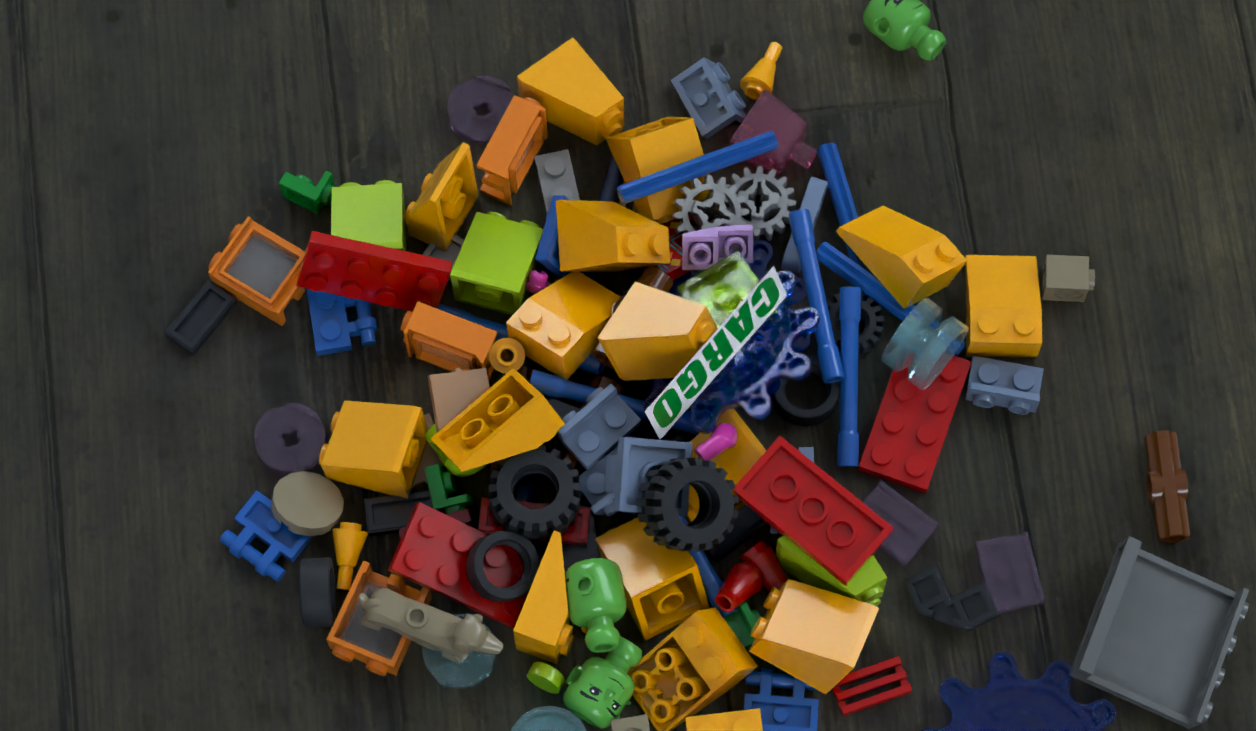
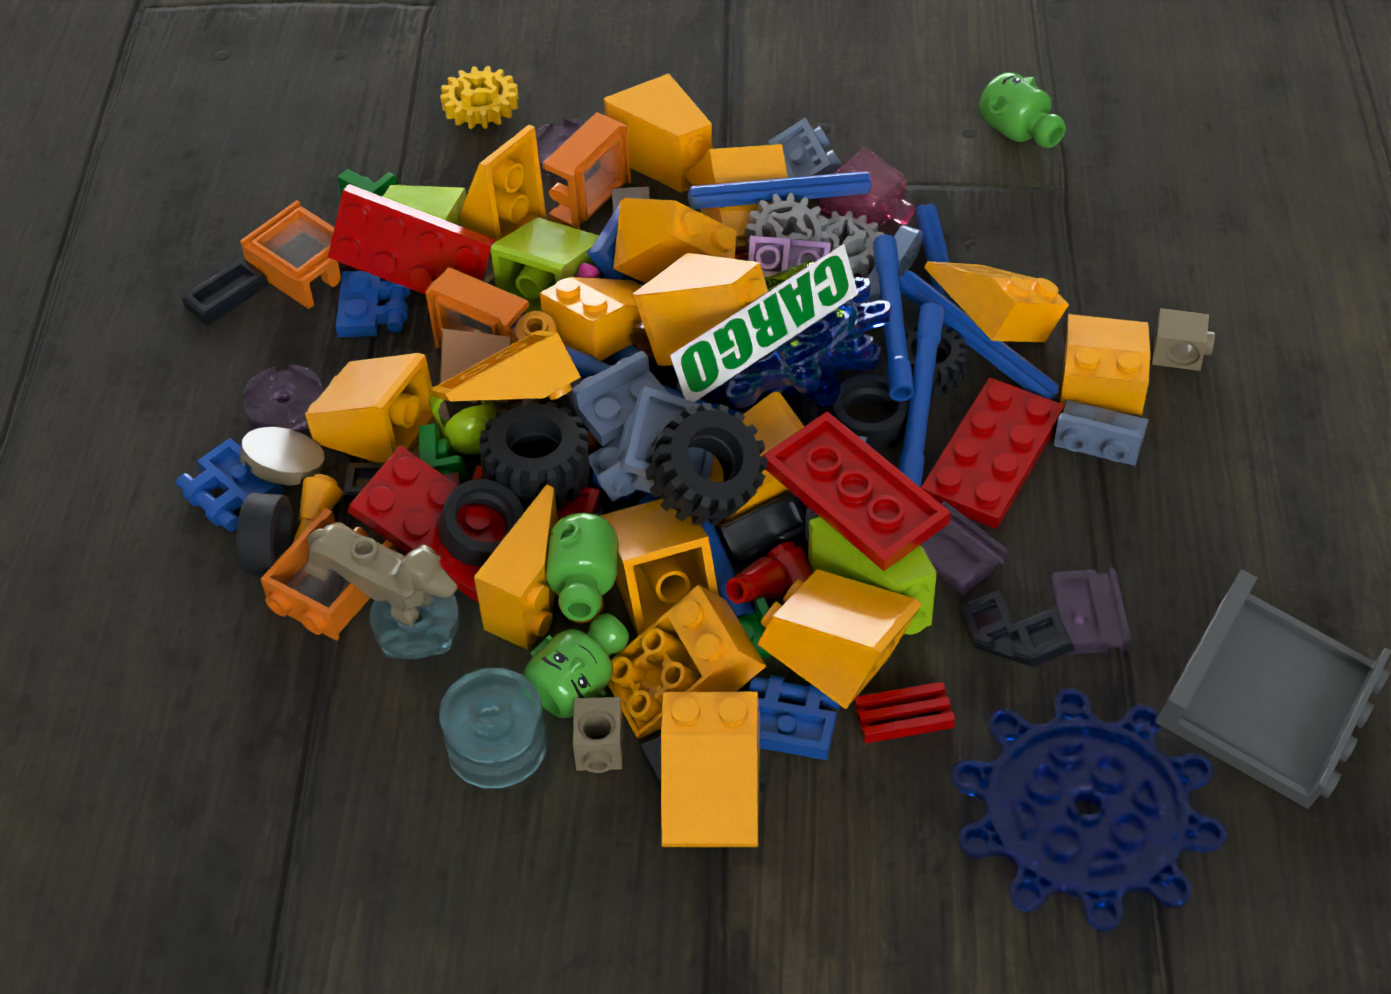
camera: 10 degrees right, 20 degrees down
lime tile [527,662,565,694] -> none
dark pink arm [694,423,737,460] -> none
light orange cone [740,42,782,100] -> none
clear light blue wheel [881,297,969,390] -> none
reddish brown piece [1144,430,1190,544] -> none
none -> yellow gear [440,66,519,129]

